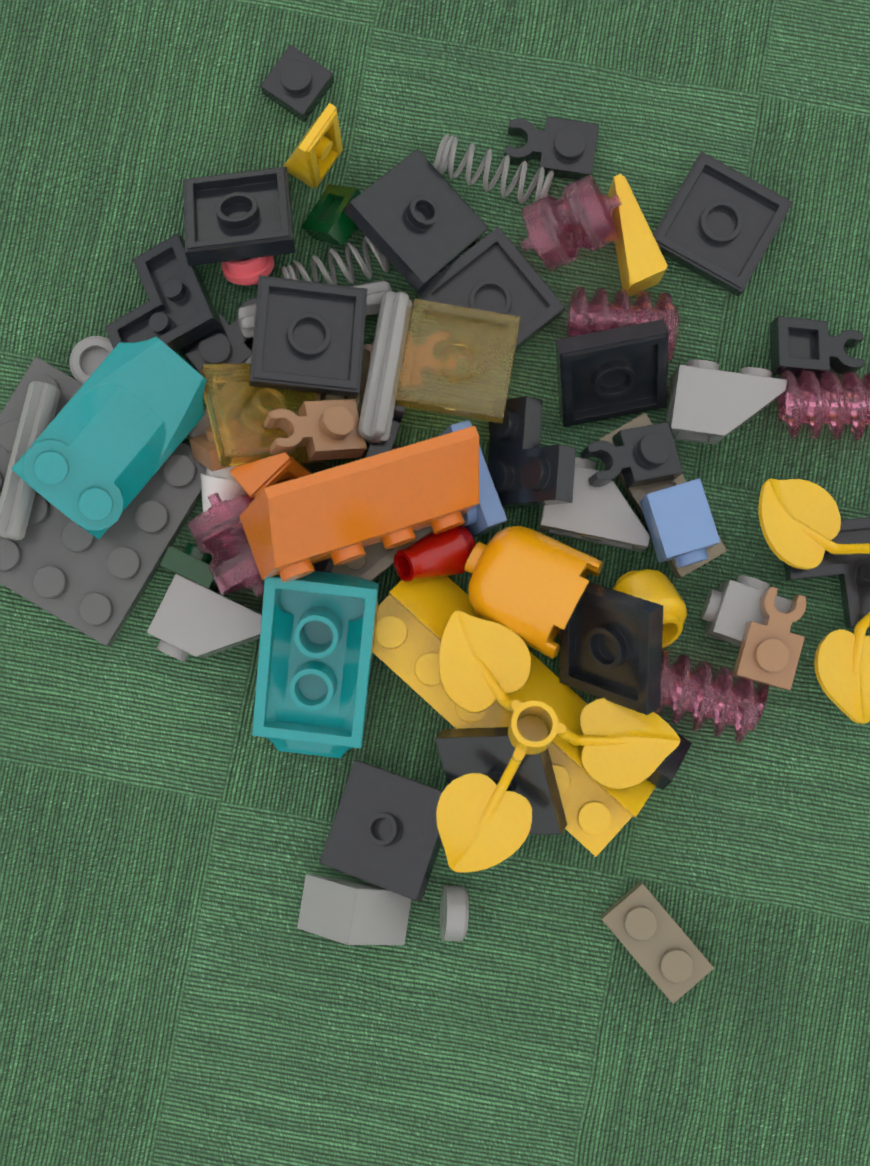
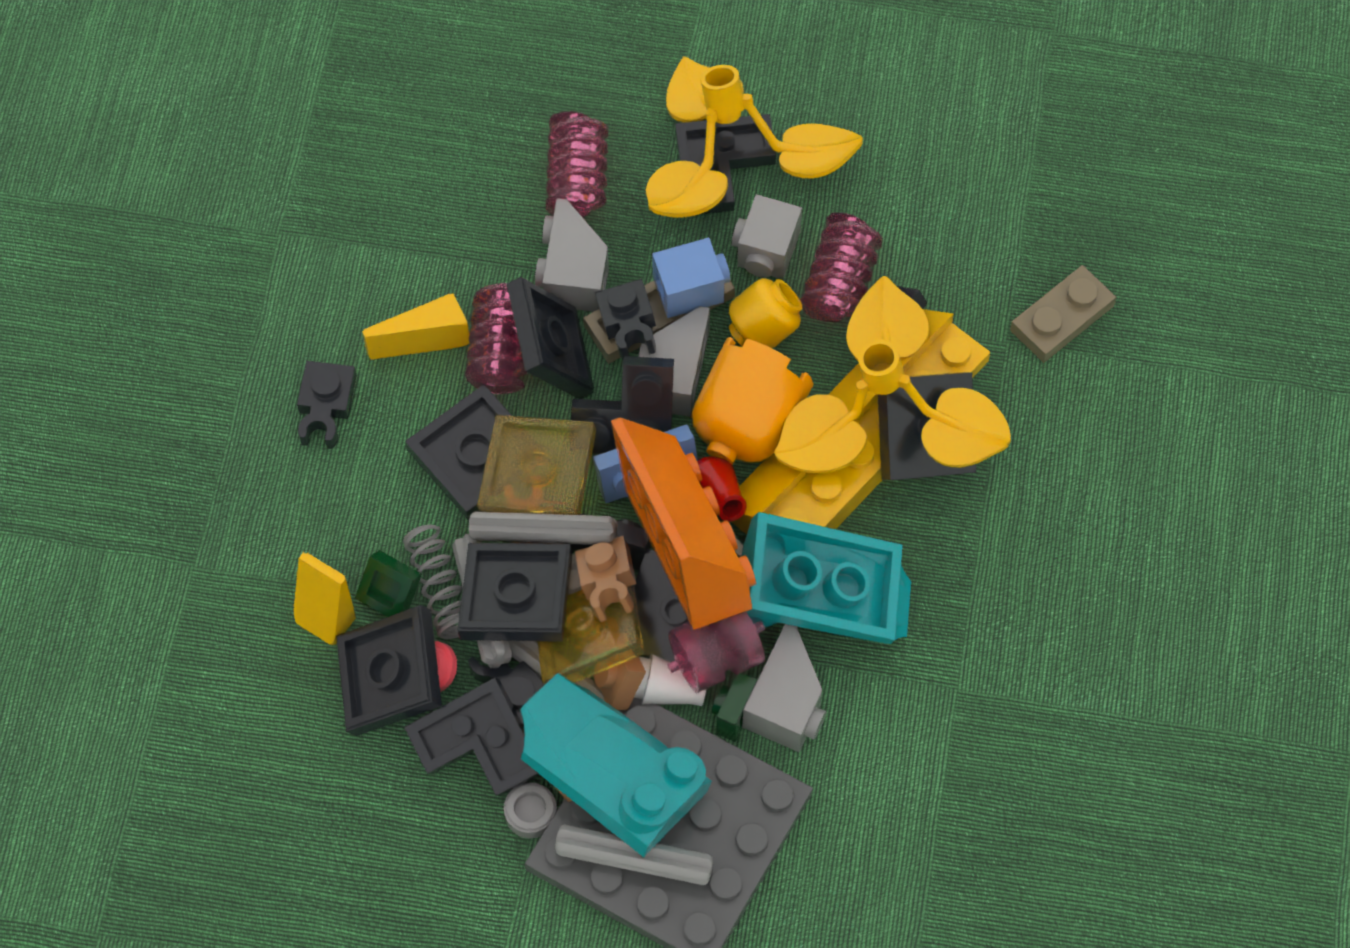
camera: 90 degrees left, 20 degrees down
orange slope [229,452,312,499] -> none
black plate [260,44,334,123] -> none
light grey slope [297,873,411,945] -> none
black plate [319,760,443,901] -> none
black plate [344,149,488,292] -> none
light grey piece [434,133,554,210] -> none
light grey tile [439,885,469,942] -> none
clear pink wheel [520,174,622,271] -> none
black plate [560,582,663,715] -> none
black plate [653,151,793,297] -> none
medium nougat plate [732,587,807,691] -> none
black plate [770,316,865,379] -> none

